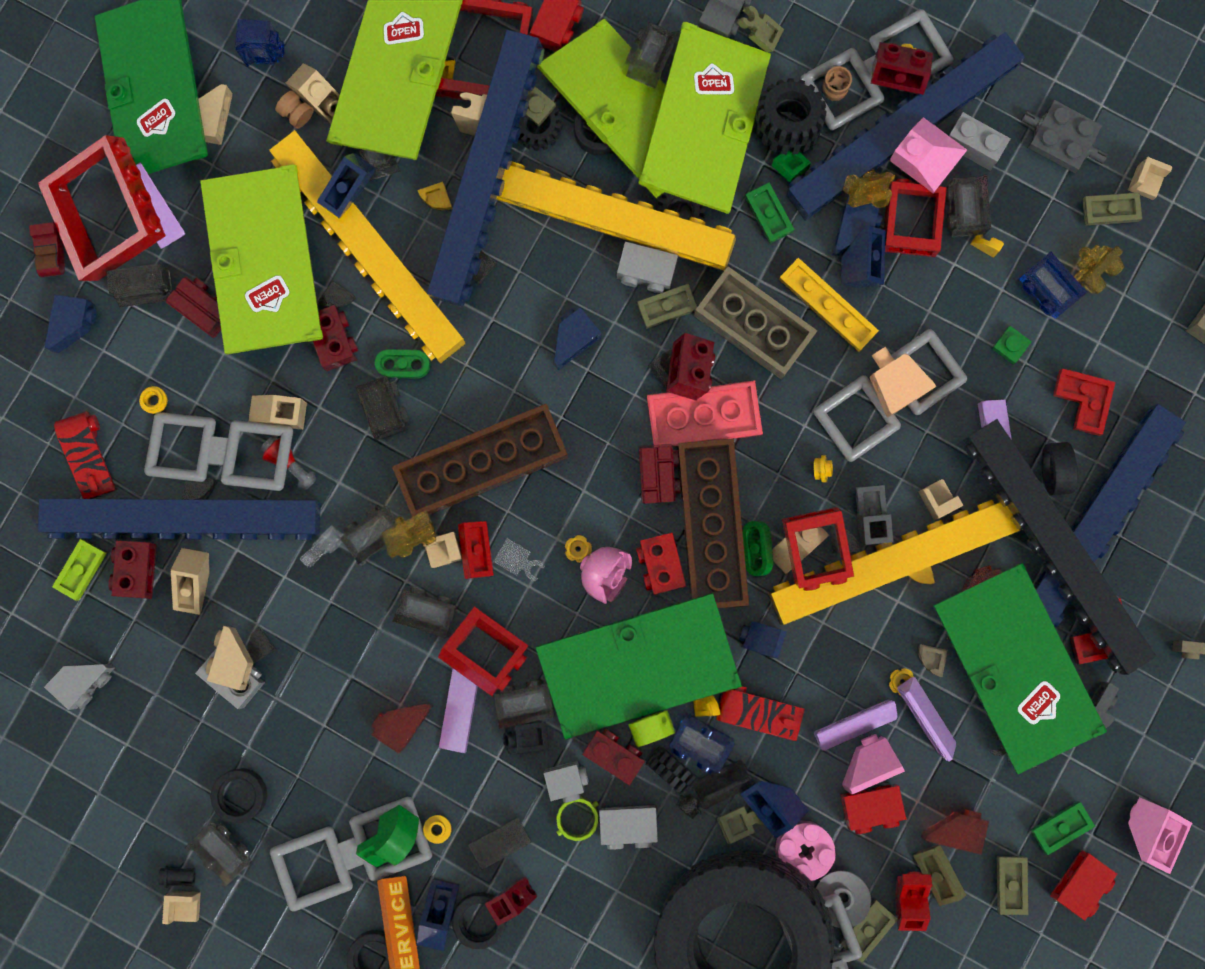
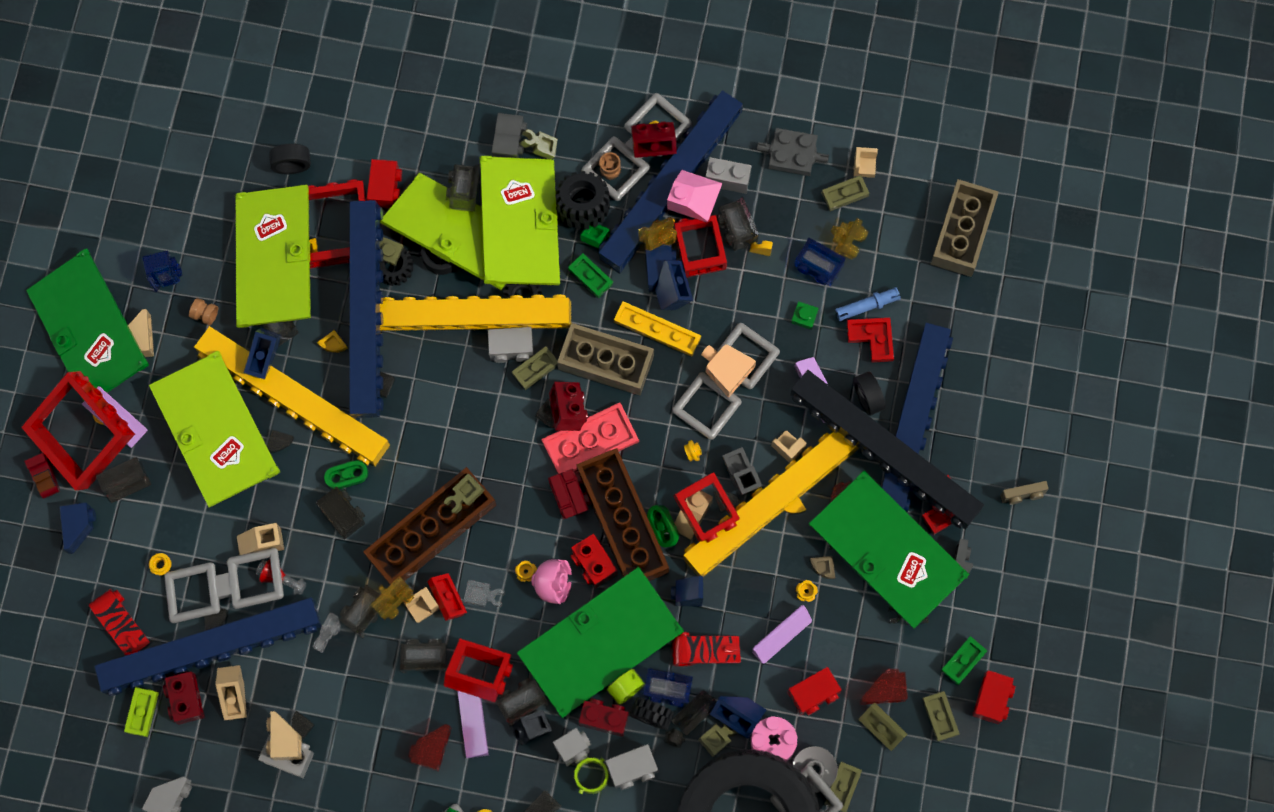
camera: 20 degrees left, 10 degrees down
dark red brick [166,277,221,338] -> none
tan slope [286,63,340,125] -> none
dark red brick [313,305,359,371] -> none
tan hinge [451,92,487,136] -> none
dark blue slope [554,307,601,370] -> none
yellow tile [693,695,721,717] -> none
bright pink slope [842,734,905,794] -> none
red brick [896,872,932,931] -> none
lavender slope [897,677,956,761] -> none
bright pink slope [1128,797,1192,874] -> none
none -> olive plate [444,473,485,514]
none -> medium blue pin [835,287,901,321]

